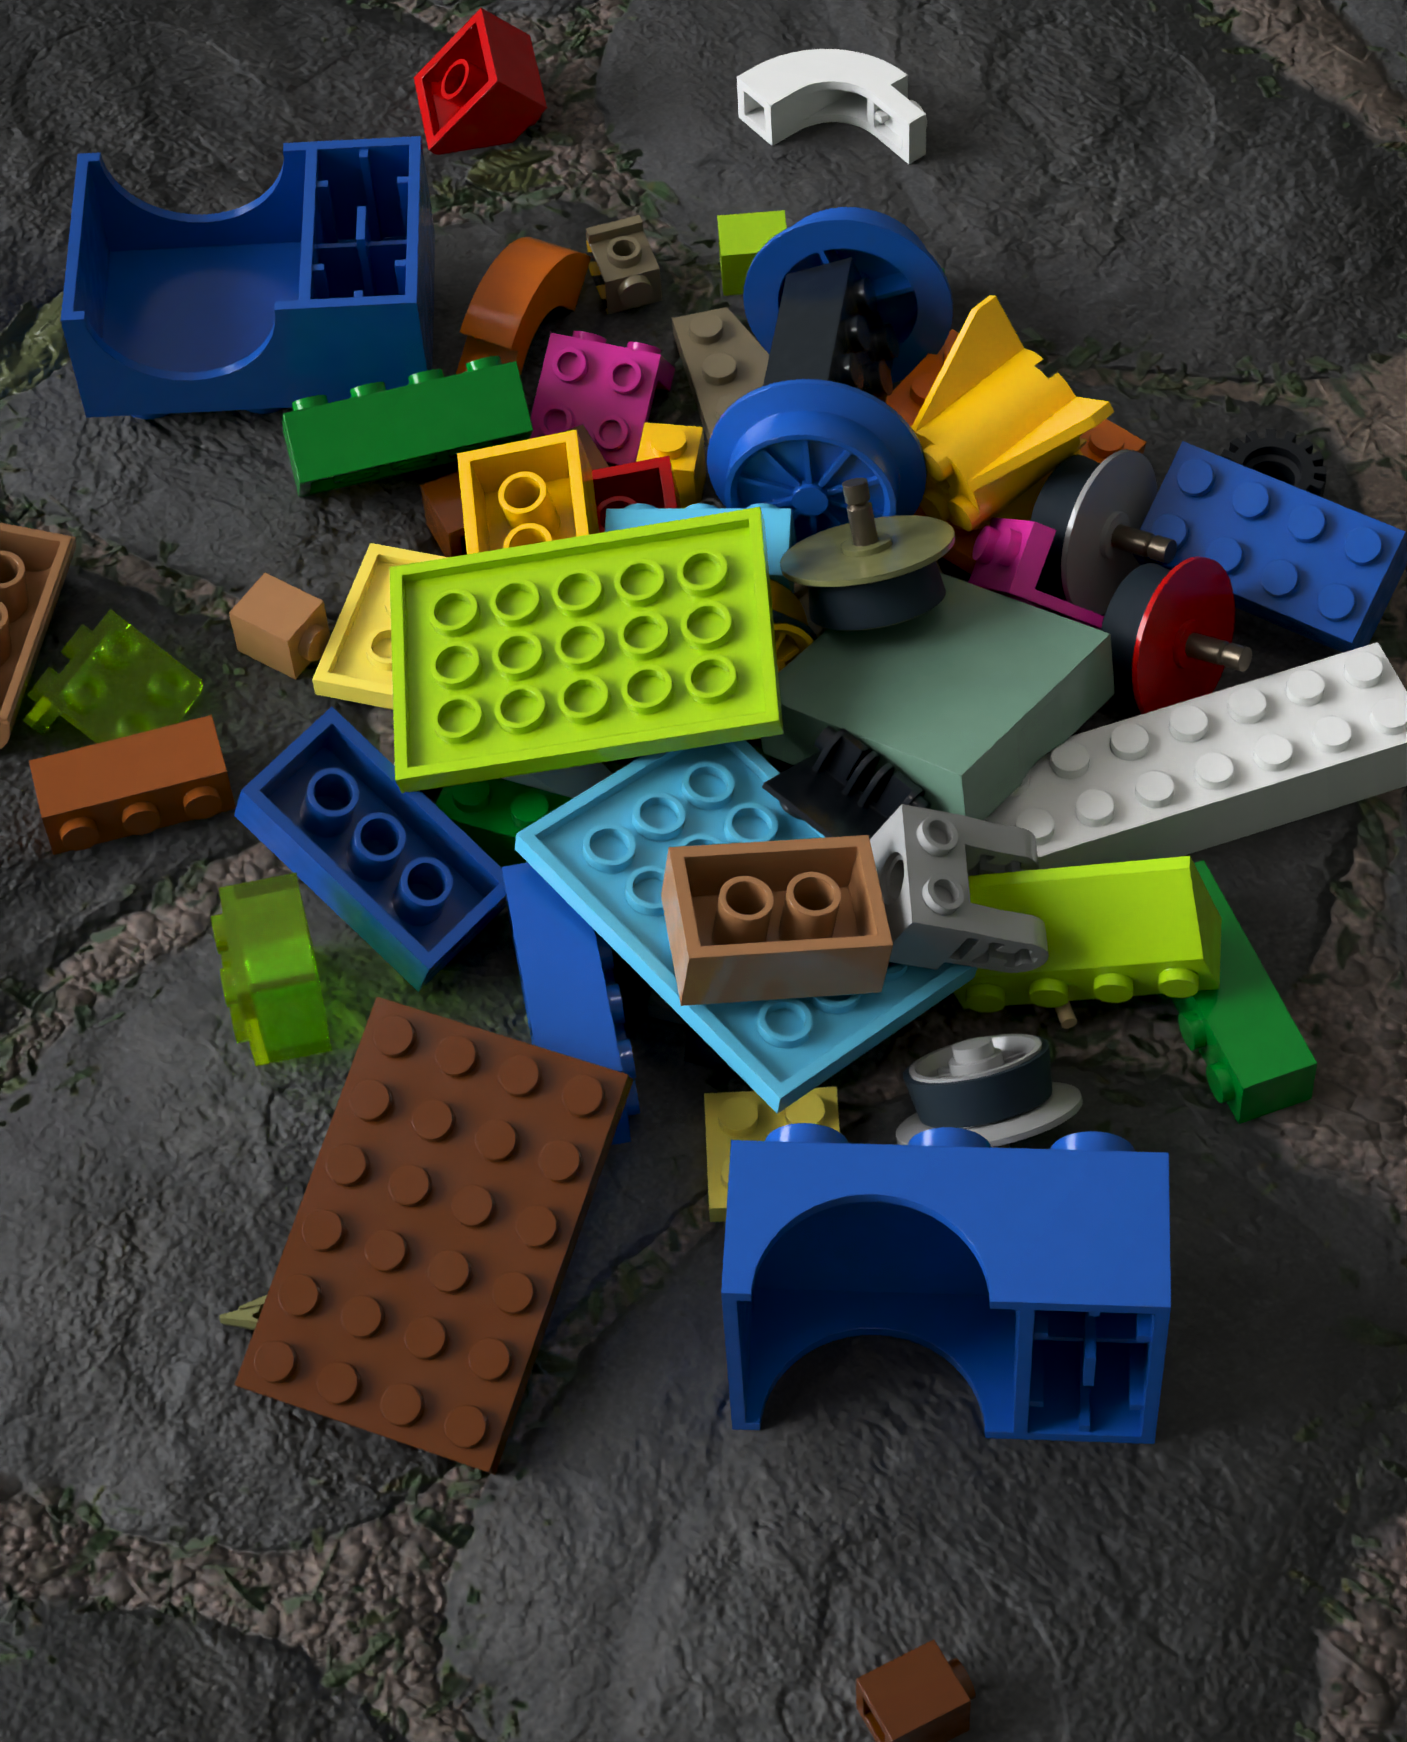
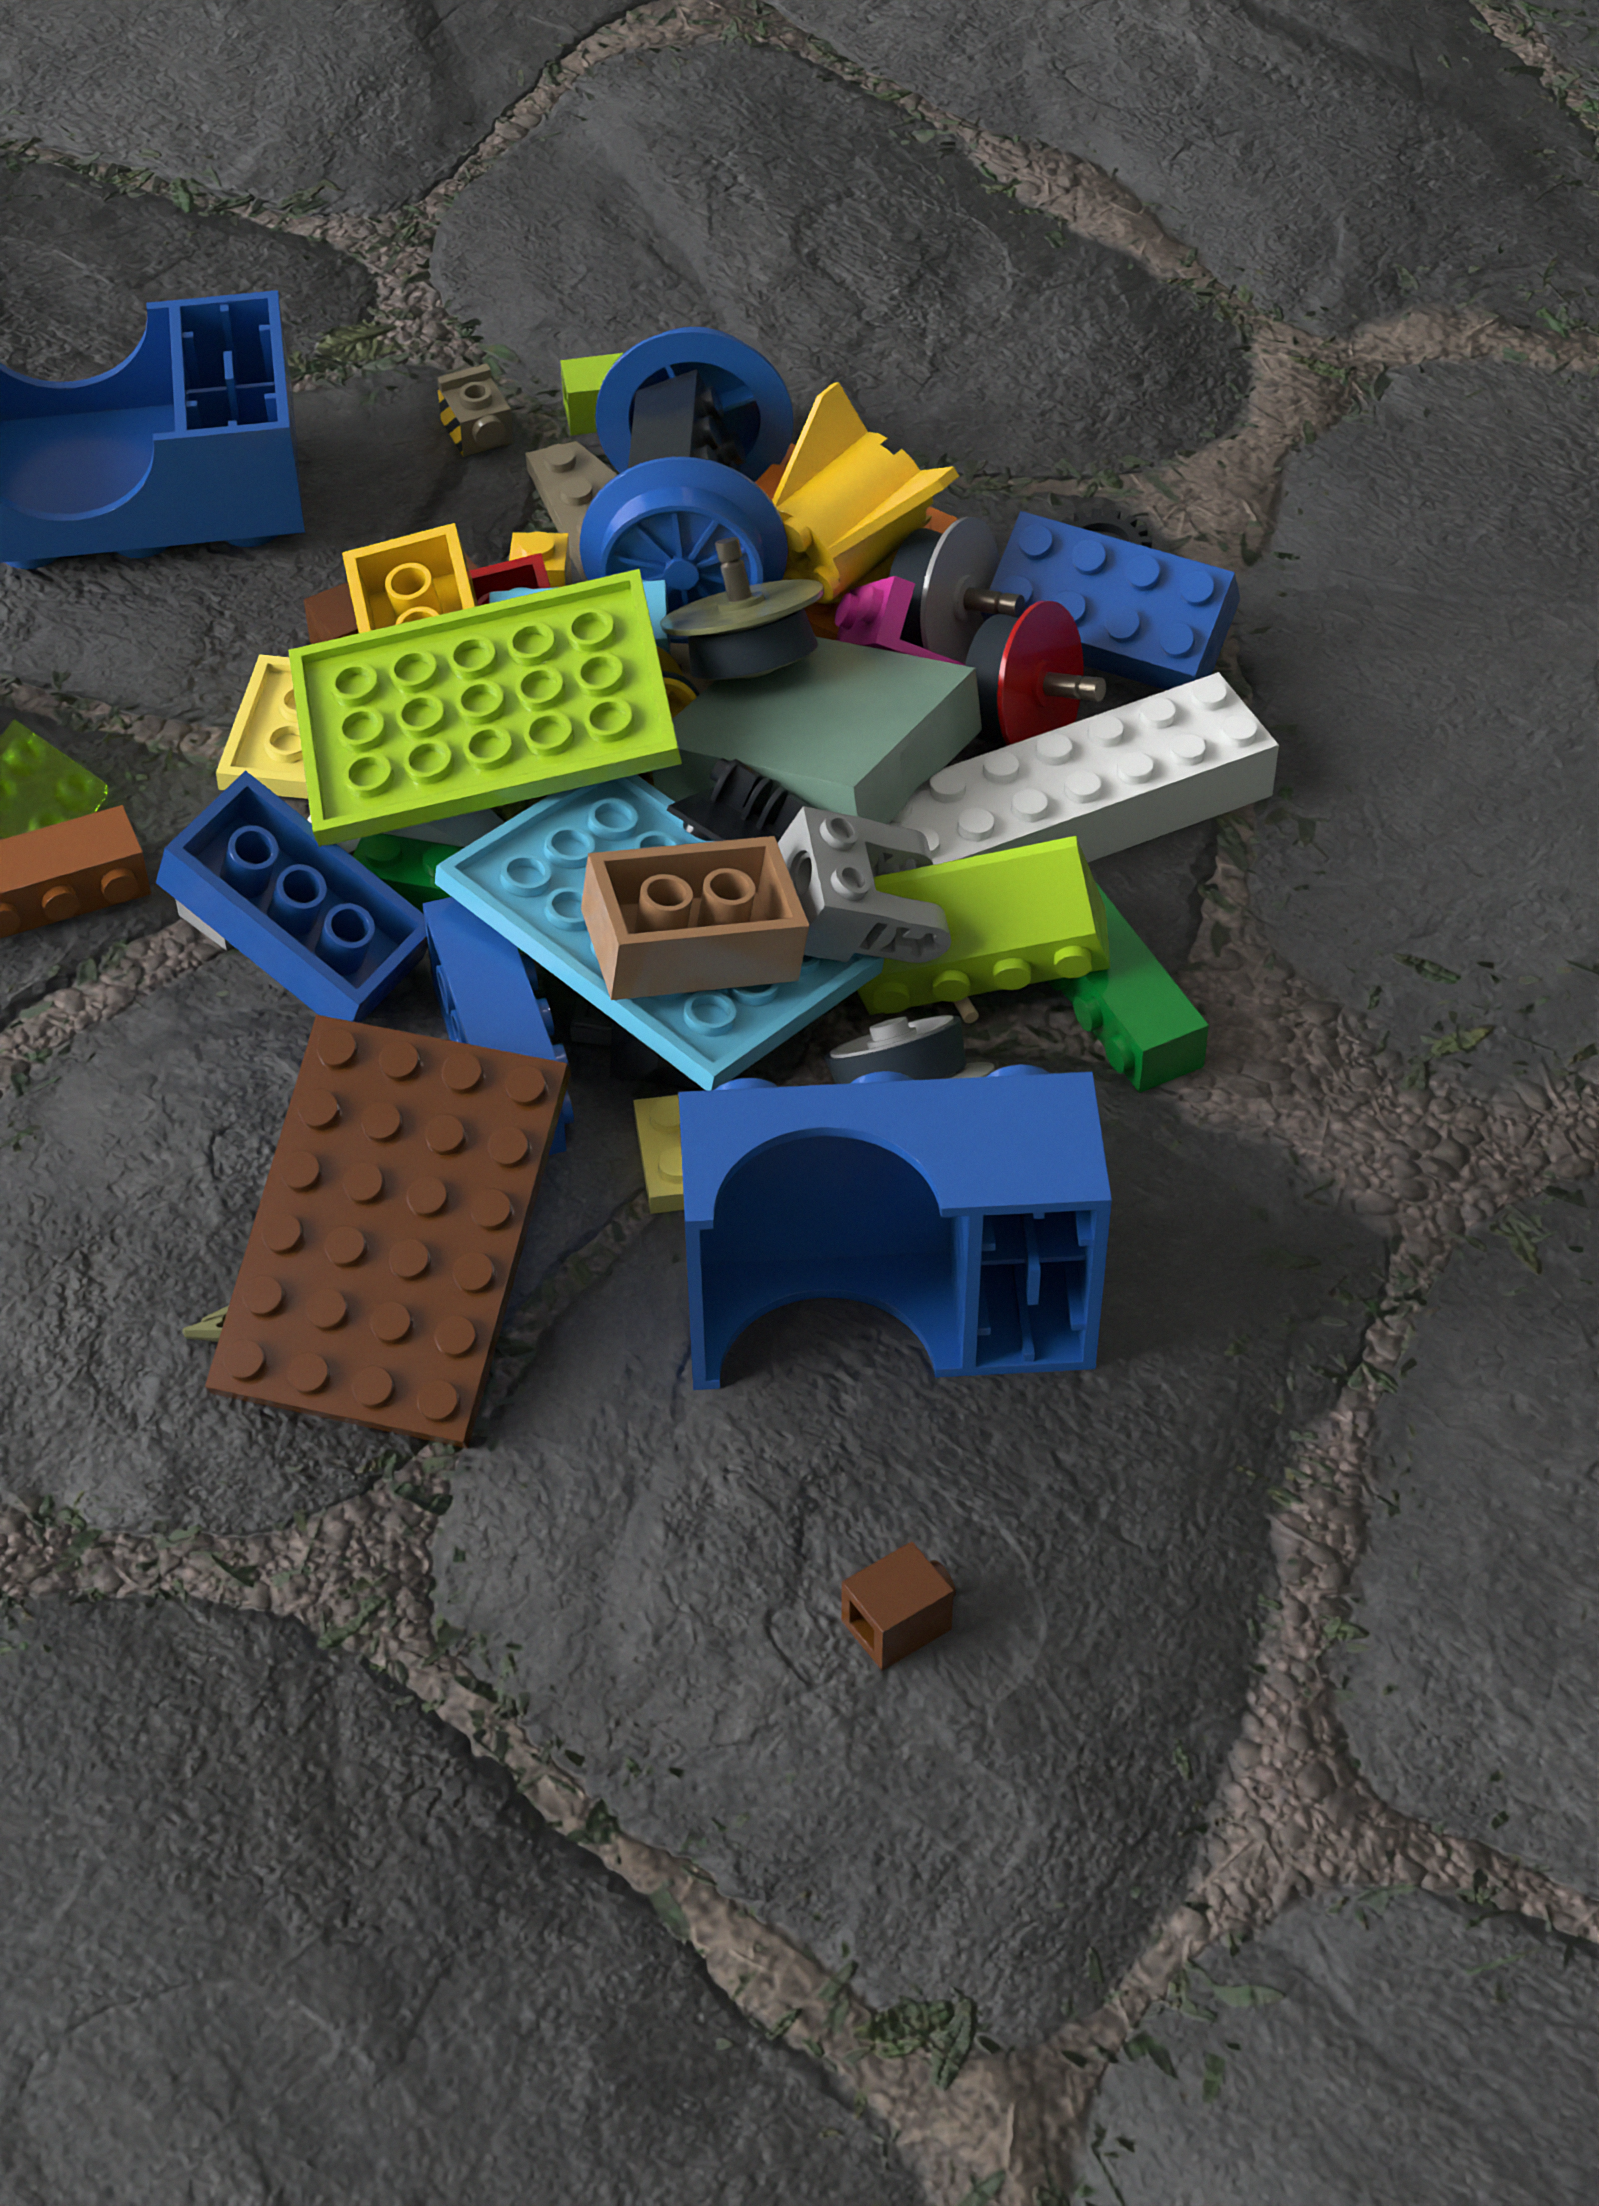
camera: 10 degrees left, 5 degrees down
clear neon green brick [211,873,332,1066] -> none
medium nougat brick [229,573,330,680] -> none
green brick [283,356,533,498] -> none
red slope [414,8,547,155] -> none
orange arch [456,237,591,375] -> none
dark pink bracket [529,331,675,465] -> none
white arch [737,49,927,164] -> none

